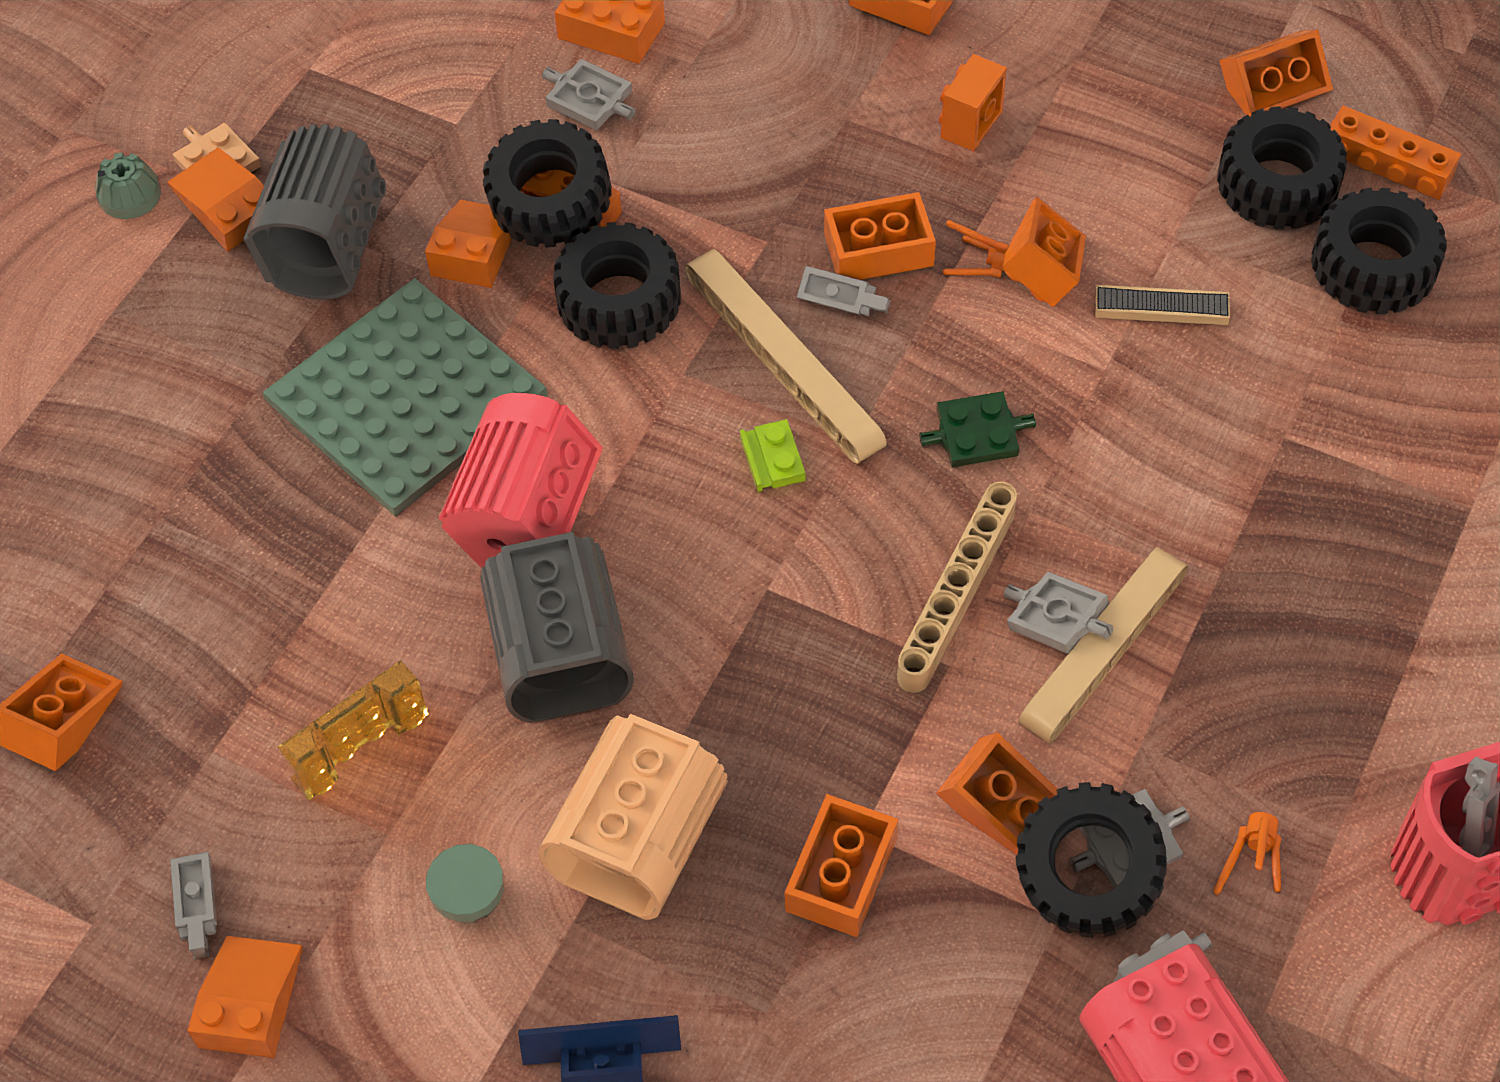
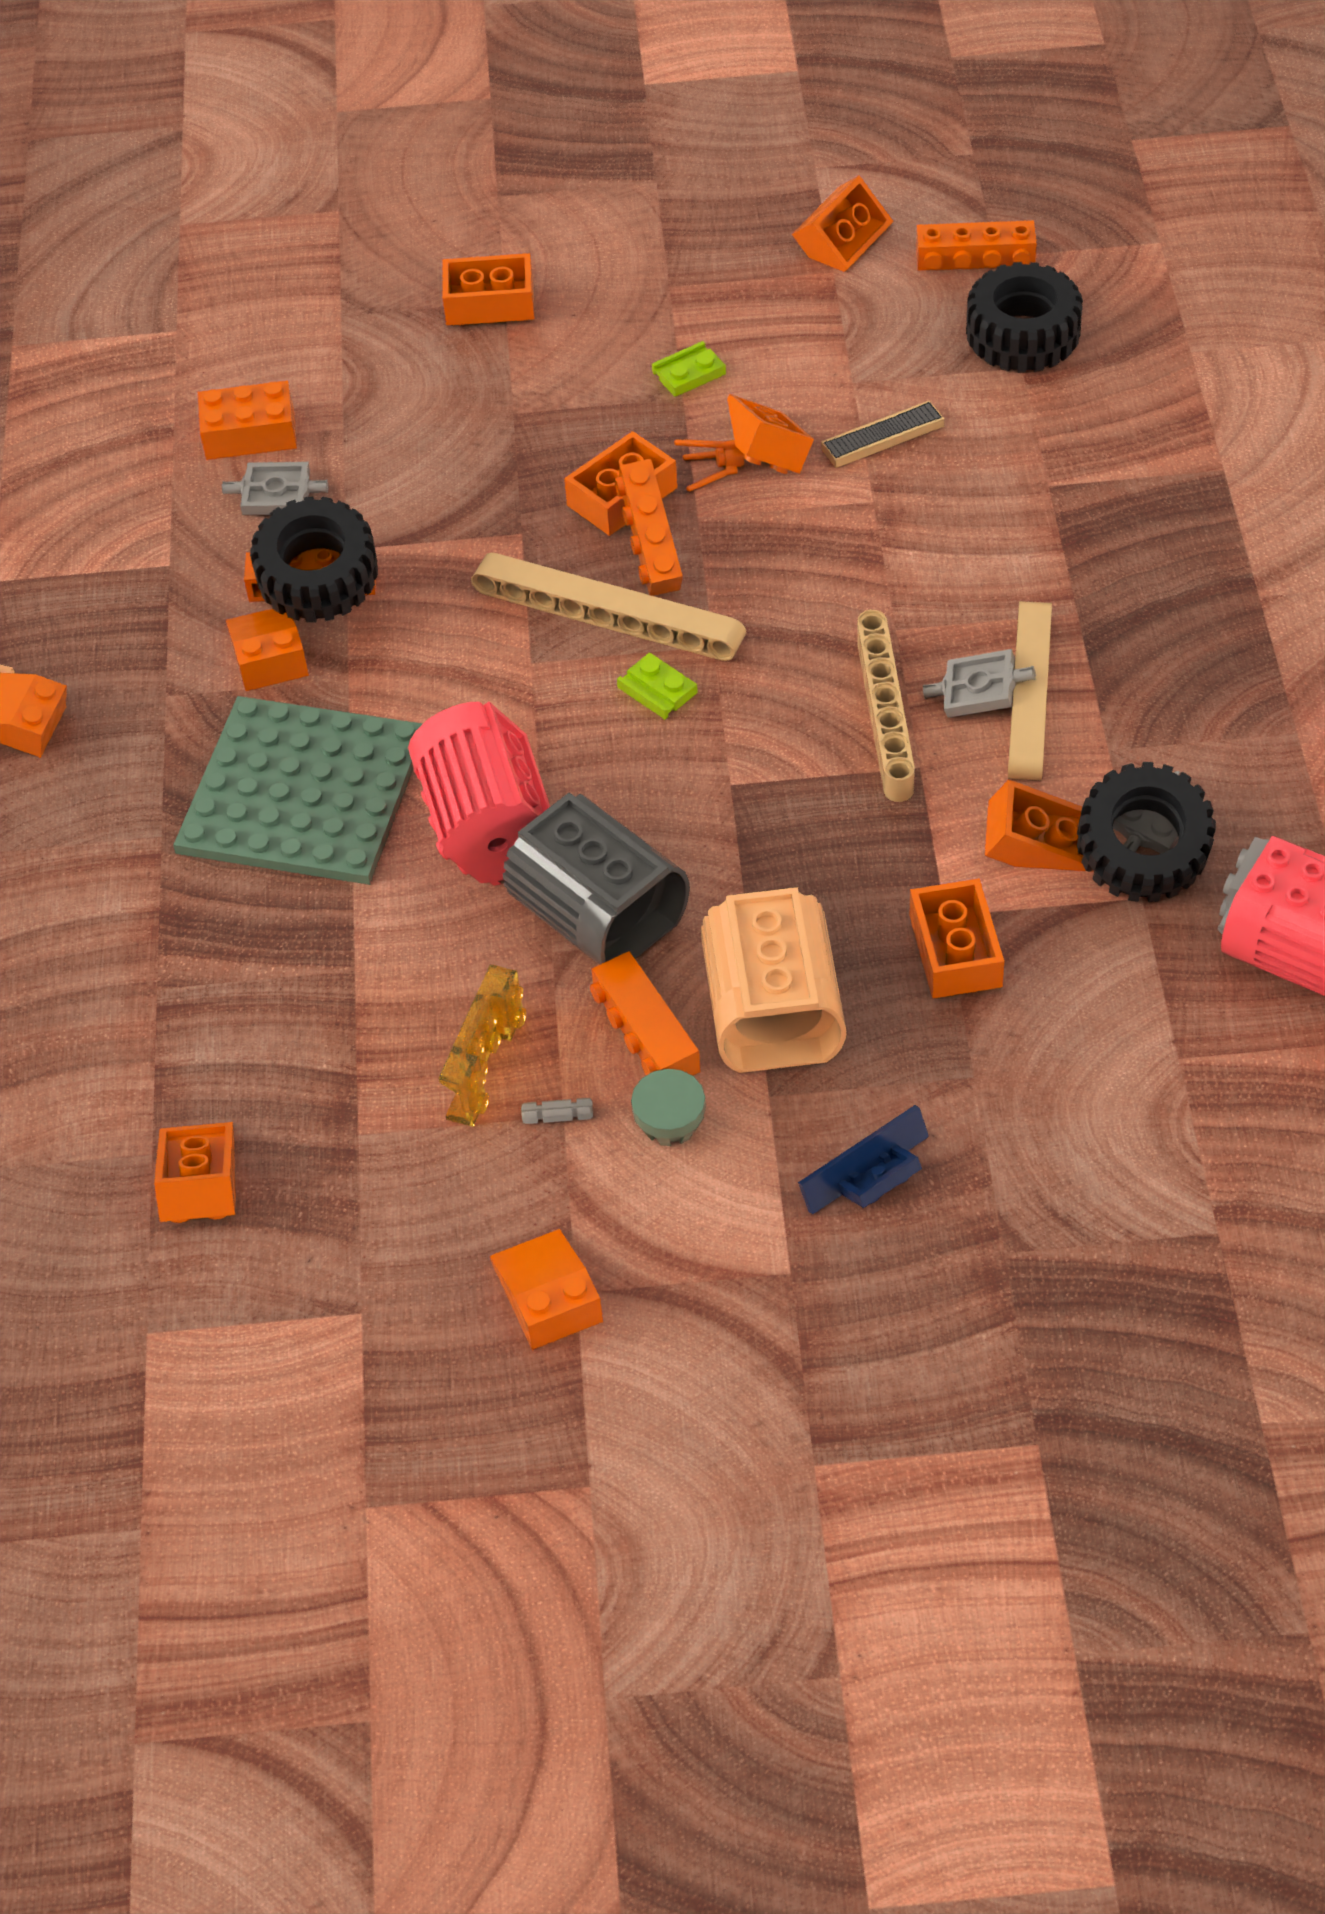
camera: 30 degrees left, 5 degrees down
light grey hinge [170,852,217,960] -> none
dark grey piece [244,124,386,300] -> none
black tyre [553,222,681,349] -> none
light grey hinge [797,266,891,316] -> none
dark green plate [919,391,1036,467] -> none
orange brick [939,54,1007,152] -> none
orange plant [1213,812,1281,895] -> none
black tyre [1217,106,1347,230] -> none
none -> light grey axle [521,1098,593,1124]
none -> orange brick [590,951,701,1076]
none -> orange brick [614,459,683,596]
none -> lime plate [652,341,726,397]

